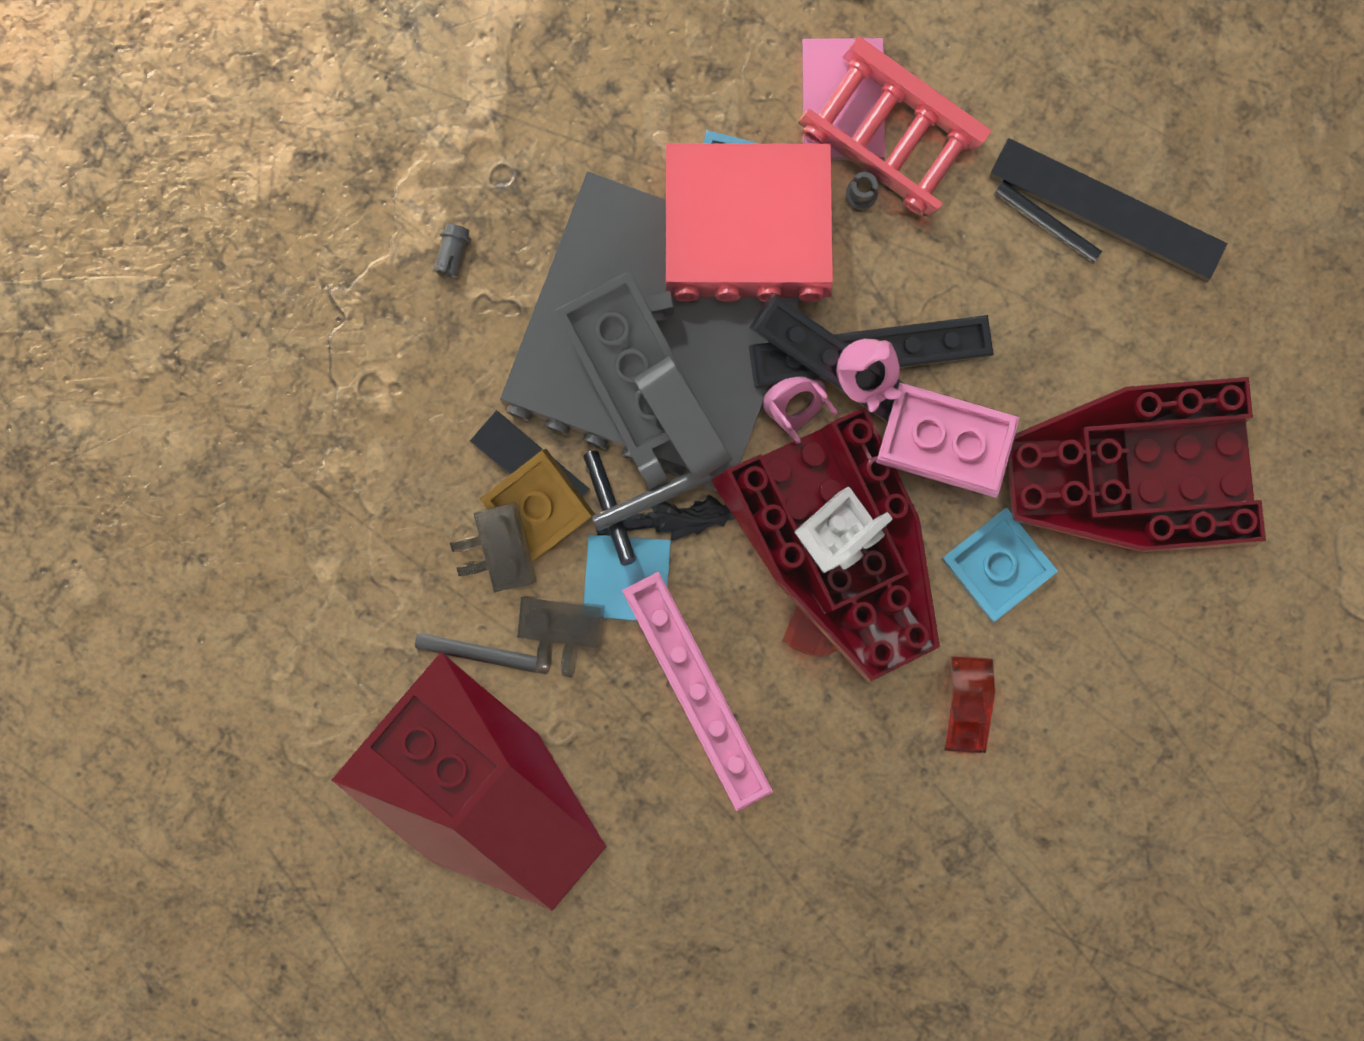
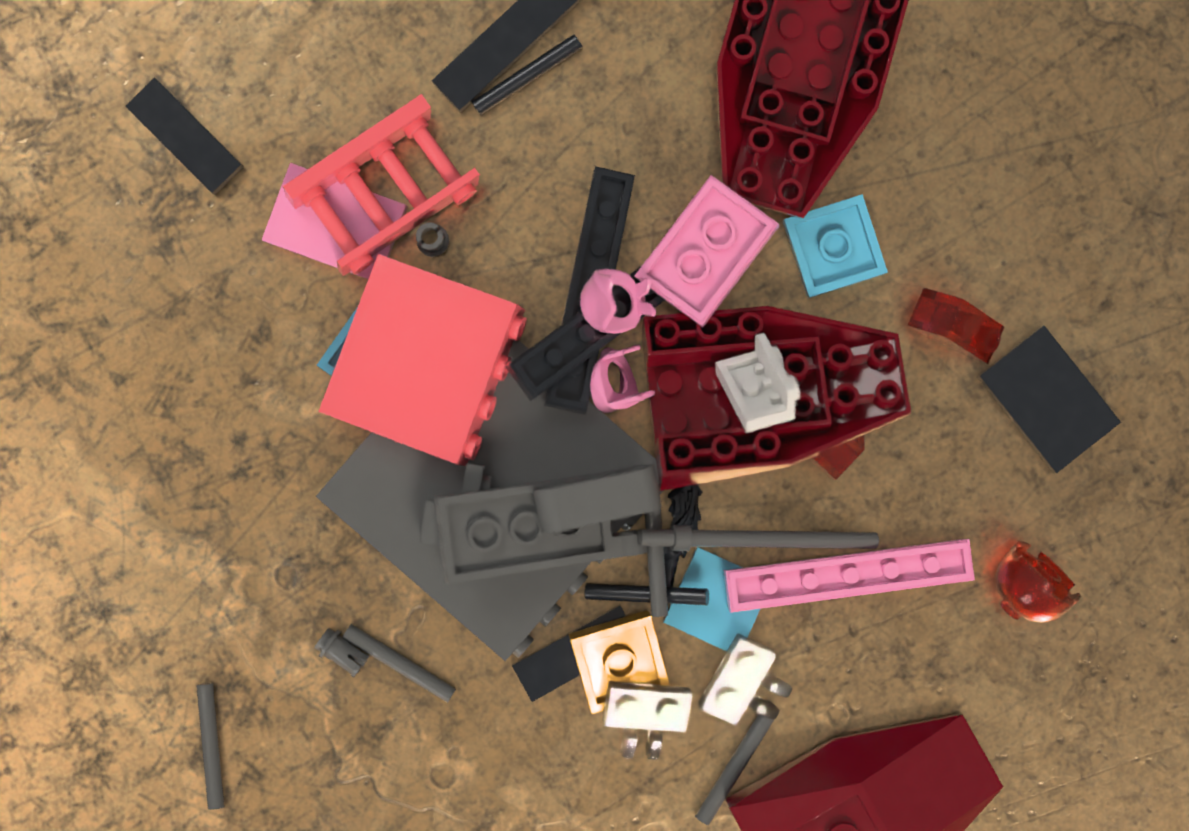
camera: 70 degrees left, 5 degrees up
none -> dark grey bar [196,683,225,810]
none -> dark grey bar [342,624,456,703]
none -> dark grey bar [637,525,879,551]
none -> black tile [977,325,1121,473]
none -> clear red cylinder [995,541,1081,623]

